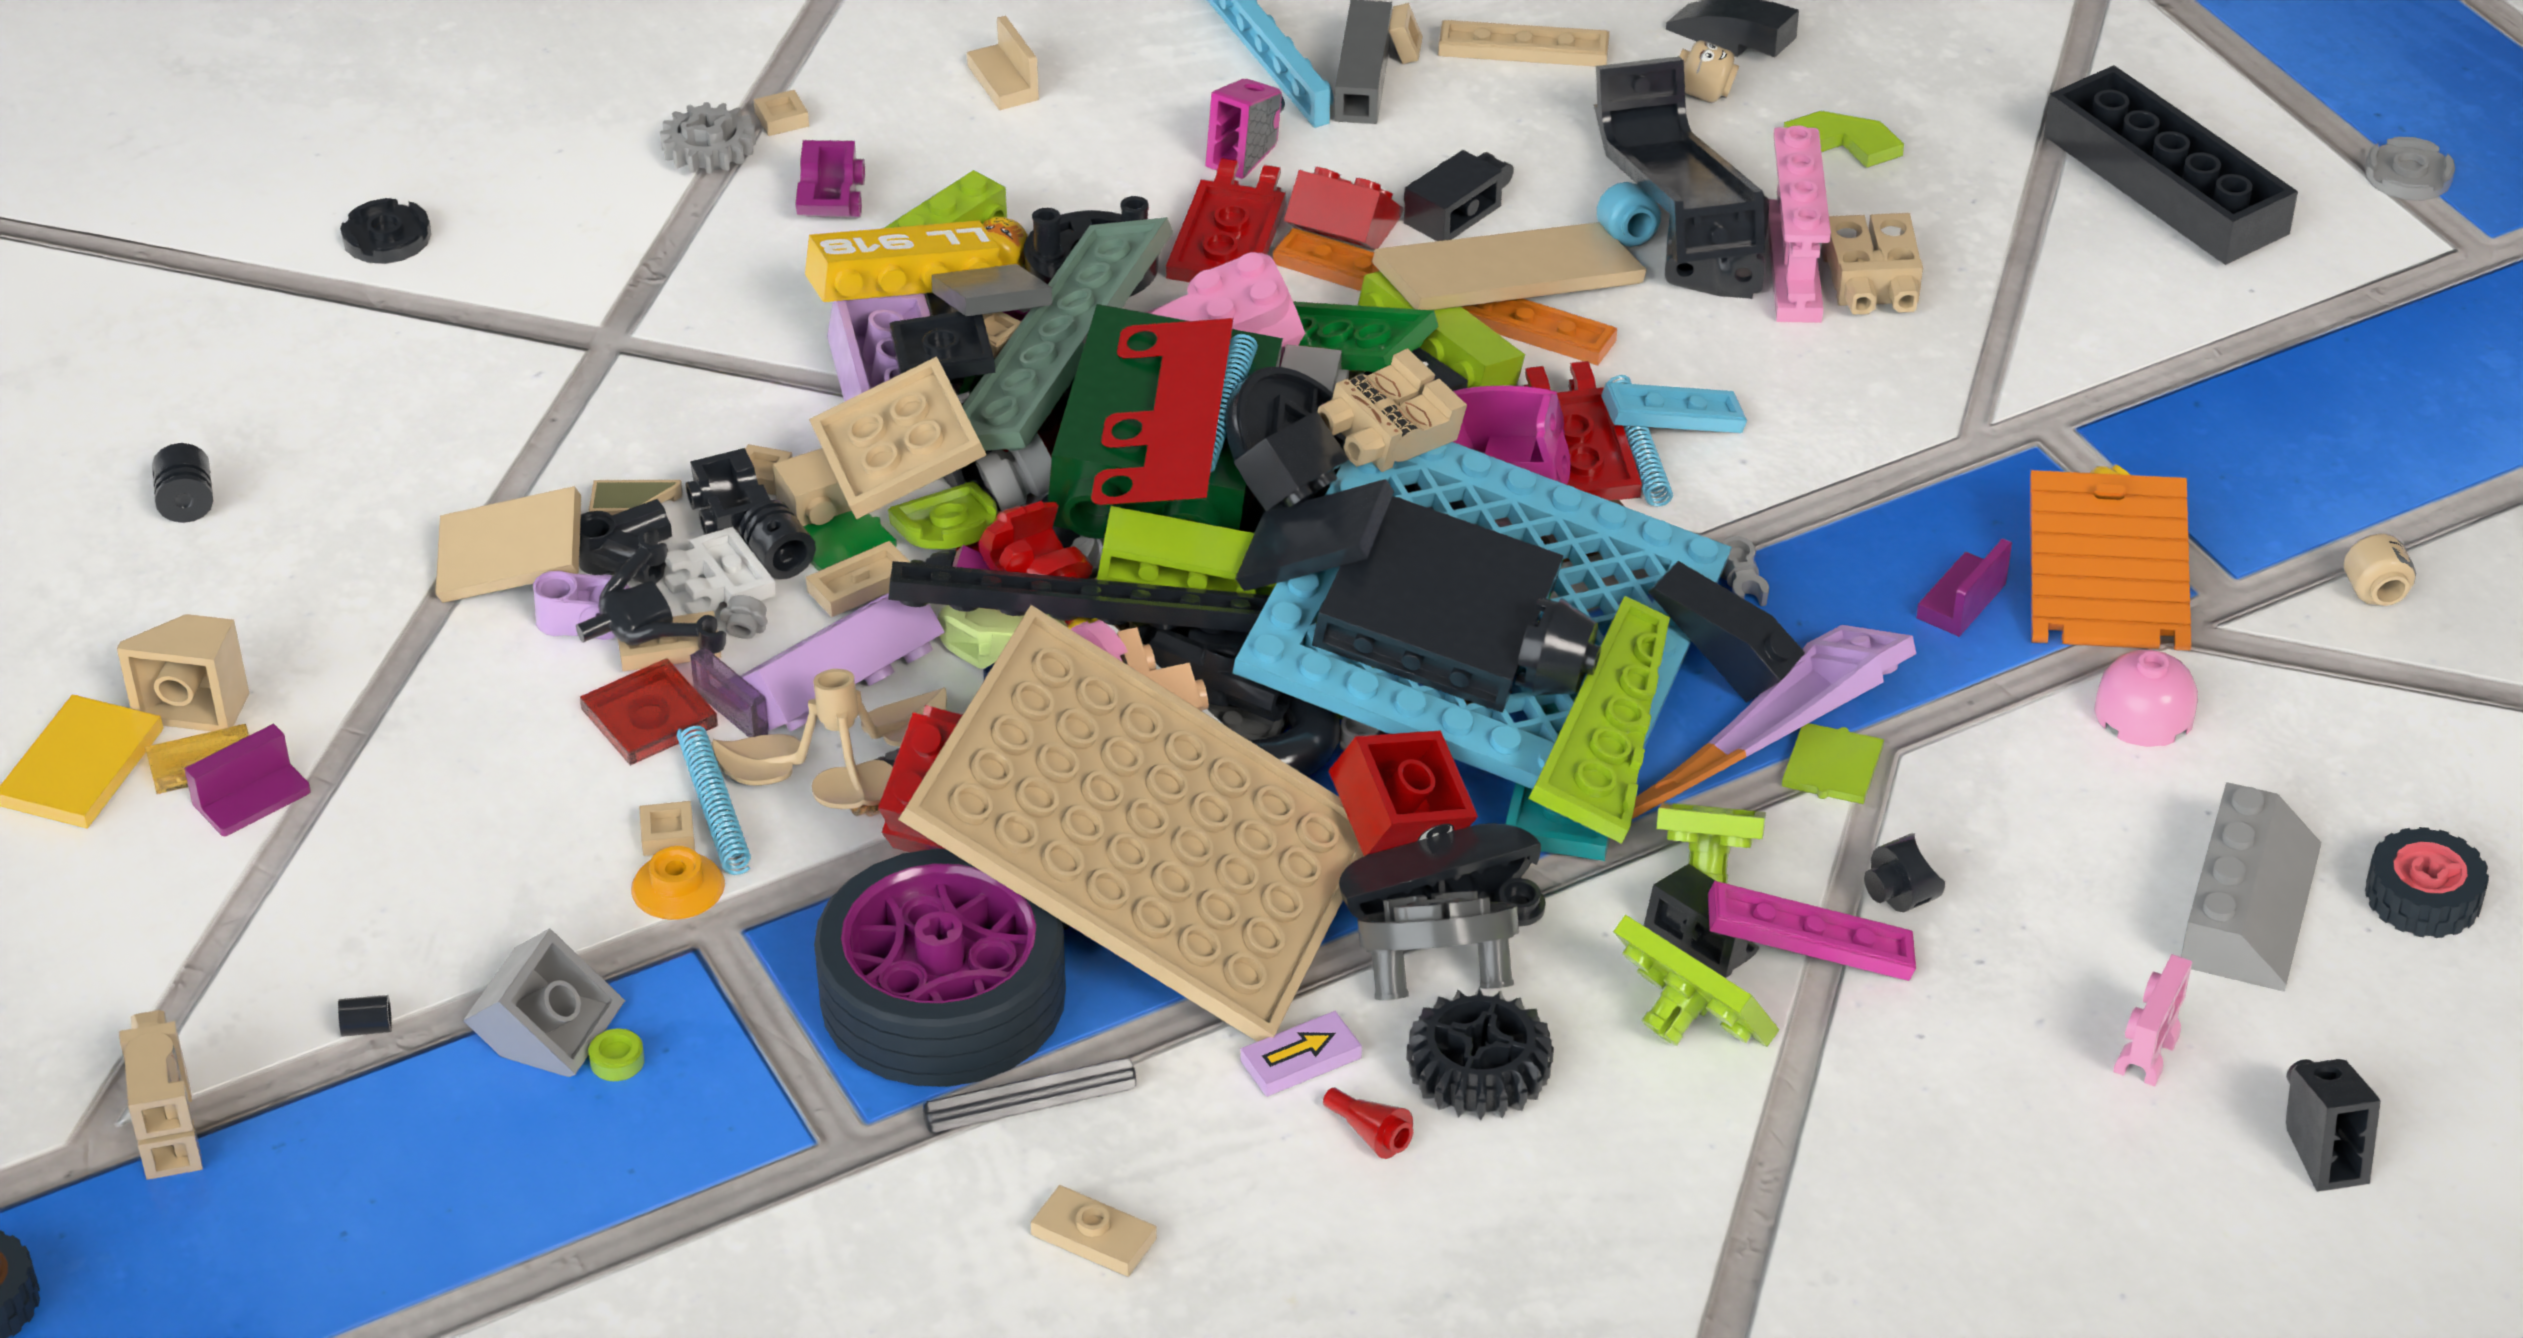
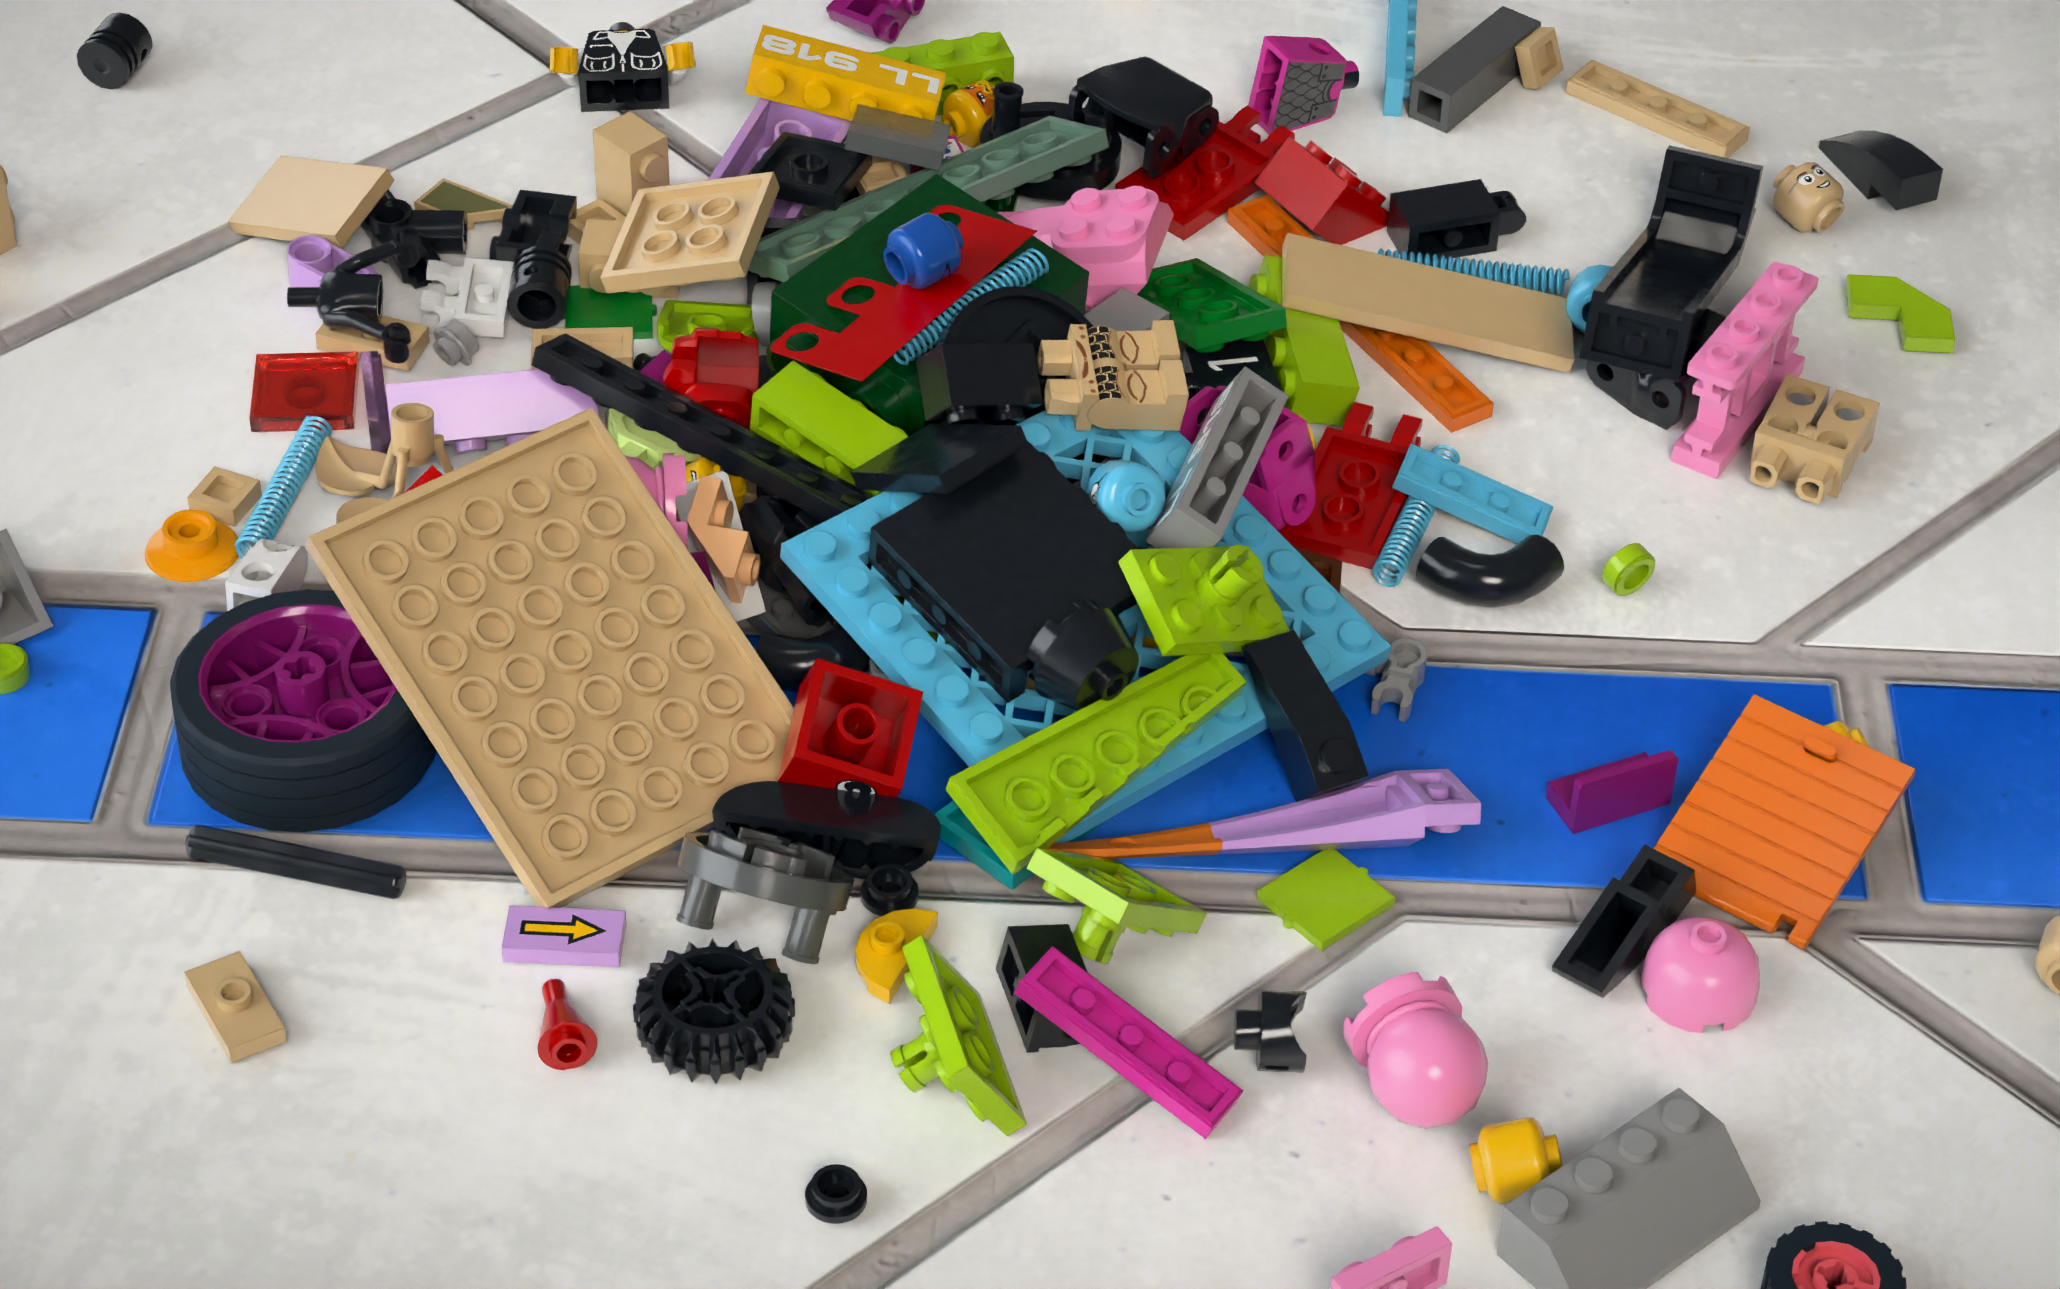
camera: 30 degrees right, 0 degrees up
none -> white leg [225,538,308,611]
none -> black torso [550,22,696,112]
none -> tan brick [593,111,670,216]
none -> black plate [805,1164,867,1224]
none -> yellow plate [855,908,938,1004]
none -> blue head [883,212,964,290]
none -> black piece [1067,56,1219,179]
none -> medium azure head [1086,459,1166,533]
none -> lime plate [1118,544,1290,656]
none -> light grey brick [1146,366,1289,549]
none -> bright pink tile [1343,972,1488,1129]
none -> medium azure piece [1377,248,1570,296]
none -> black cylinder [1416,535,1564,608]
none -> yellow head [1469,1117,1563,1204]
none -> black slope [1552,845,1696,998]
none -> lime tile [1602,543,1655,596]

